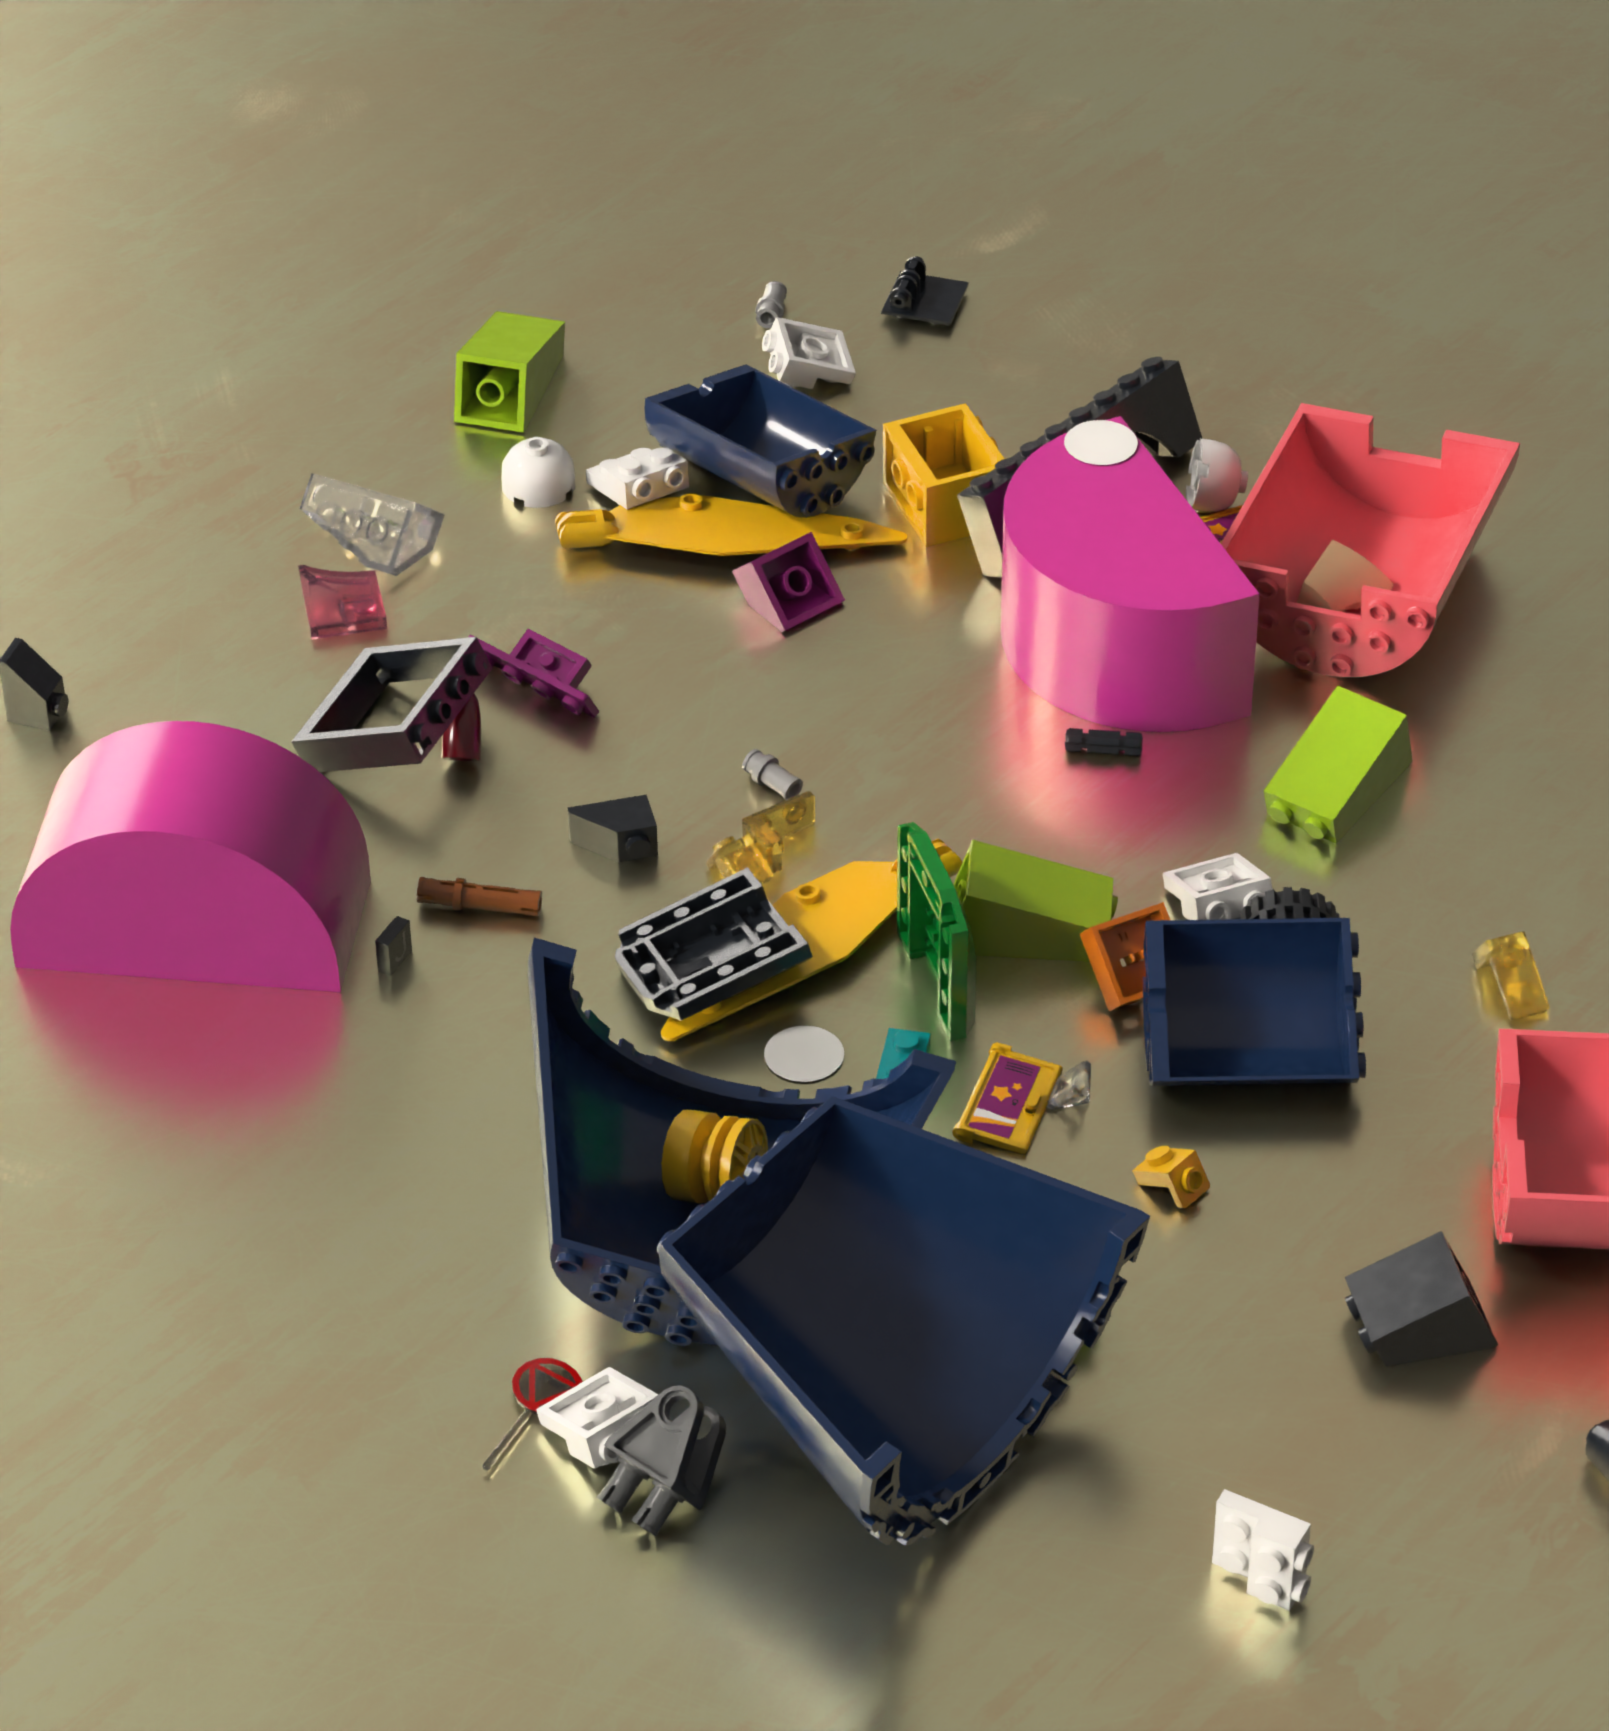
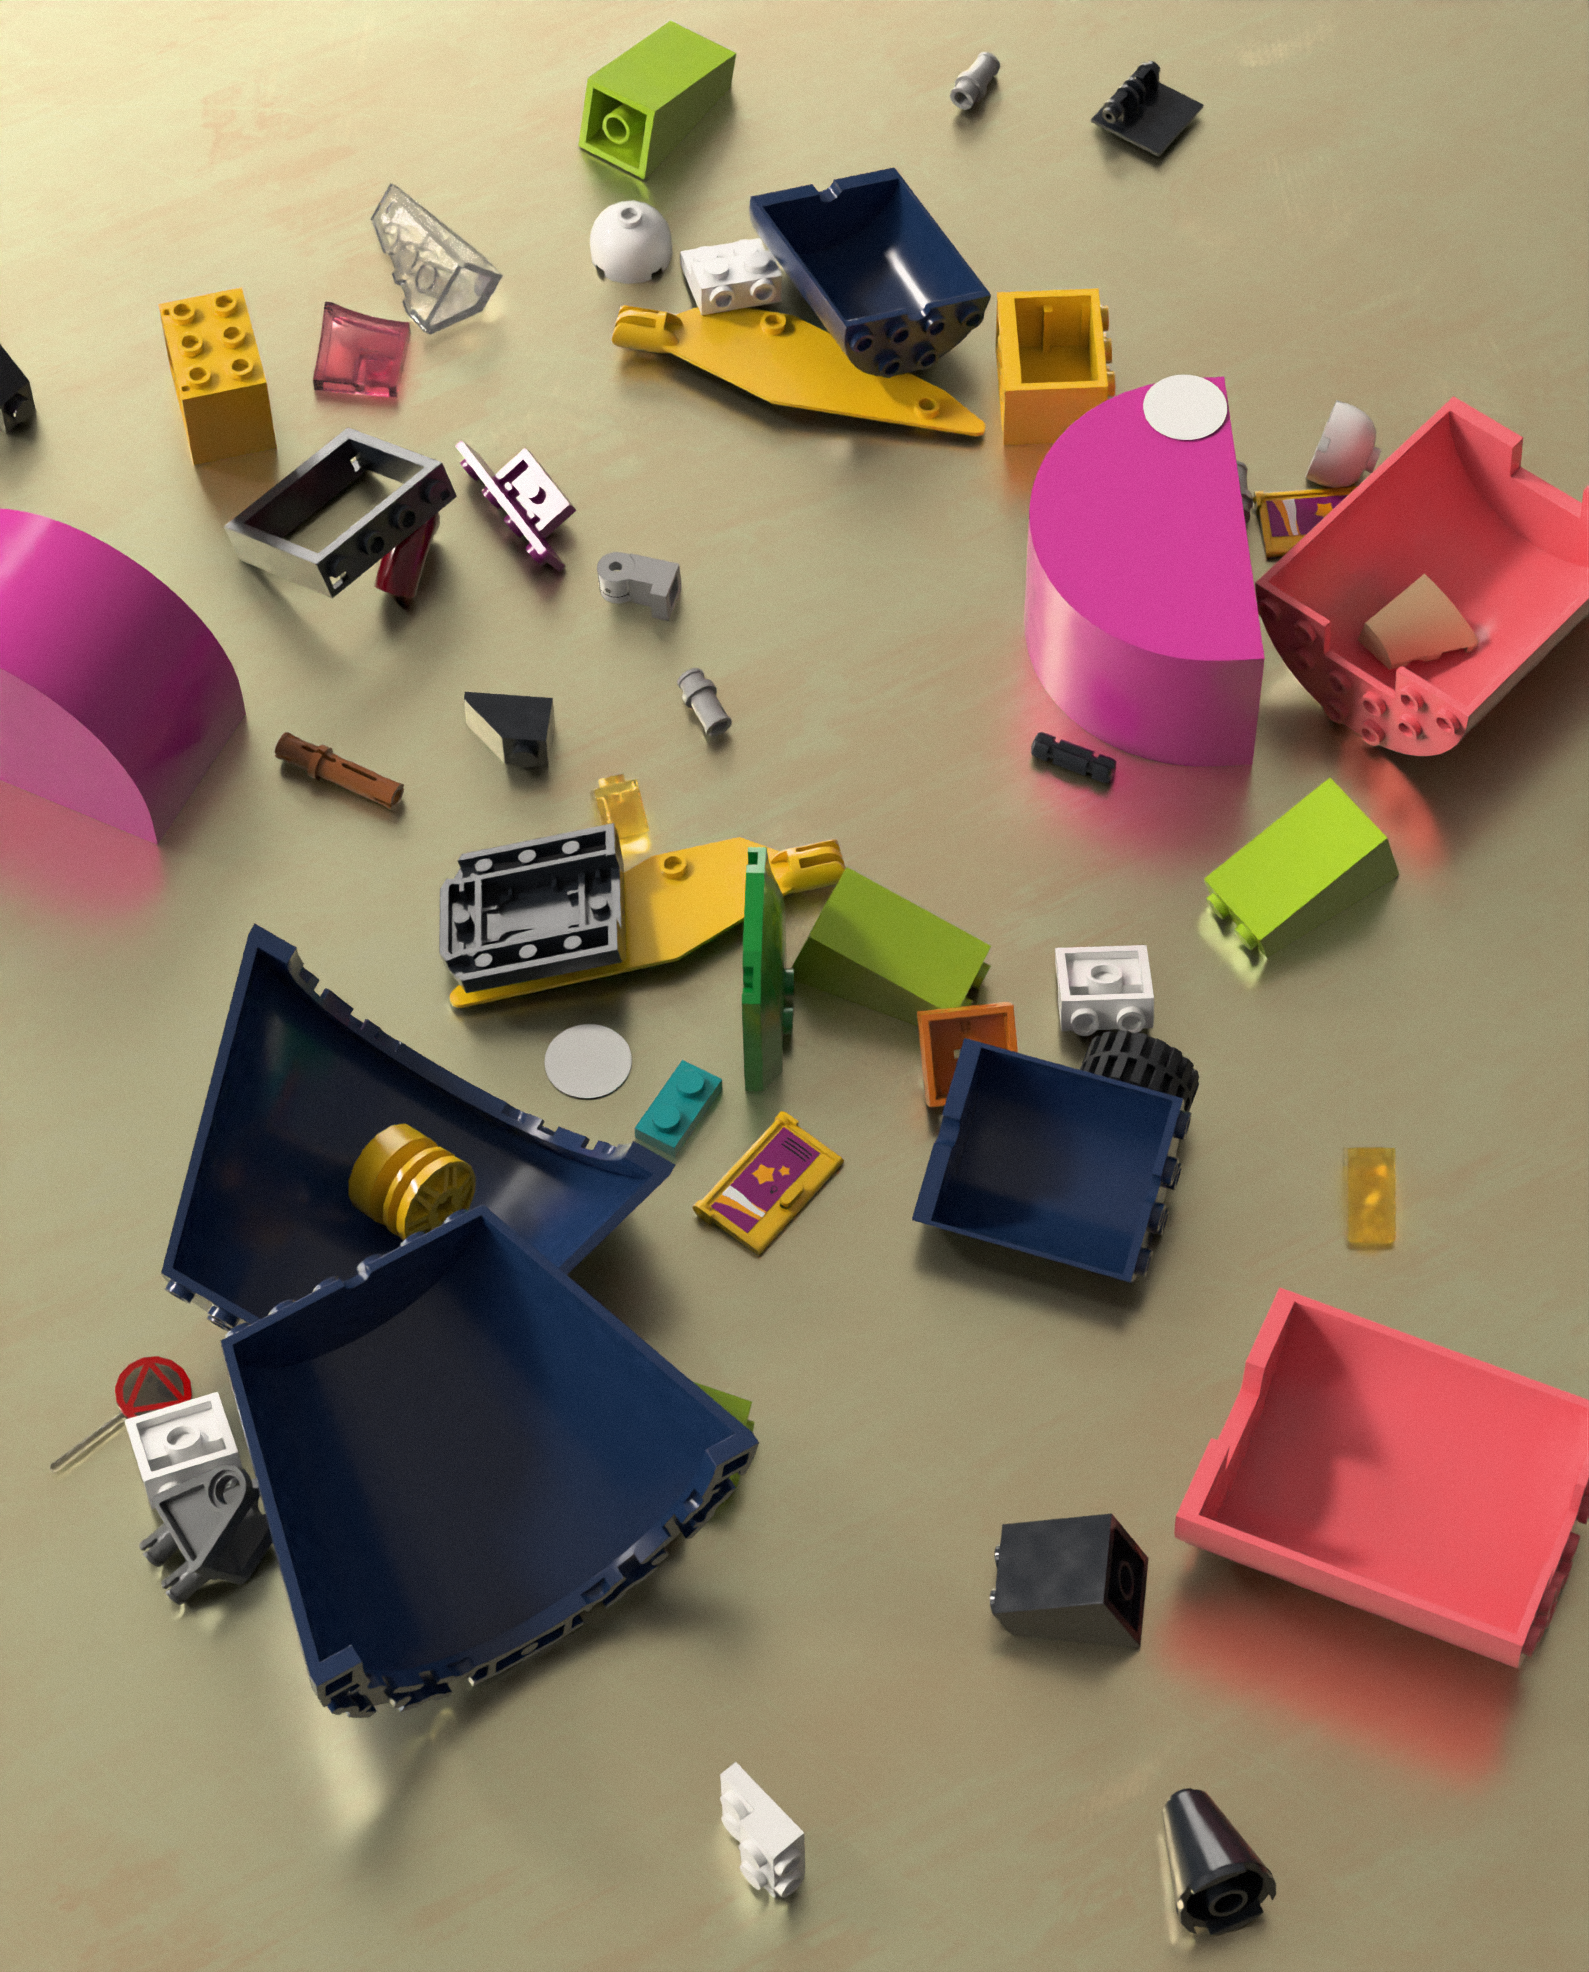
camera: 20 degrees right, 15 degrees up
black tile [375,916,412,976] -> none
magenta slope [732,532,845,632] -> none
clear yellow bracket [742,791,815,876] -> none
white plate [762,317,856,389] -> none
black arch [957,357,1203,578] -> none
clear slope [1047,1060,1091,1110] -> none
yellow bracket [1132,1146,1210,1208] -> none
none -> yellow container [158,287,277,465]
none -> light grey leg [597,552,682,621]

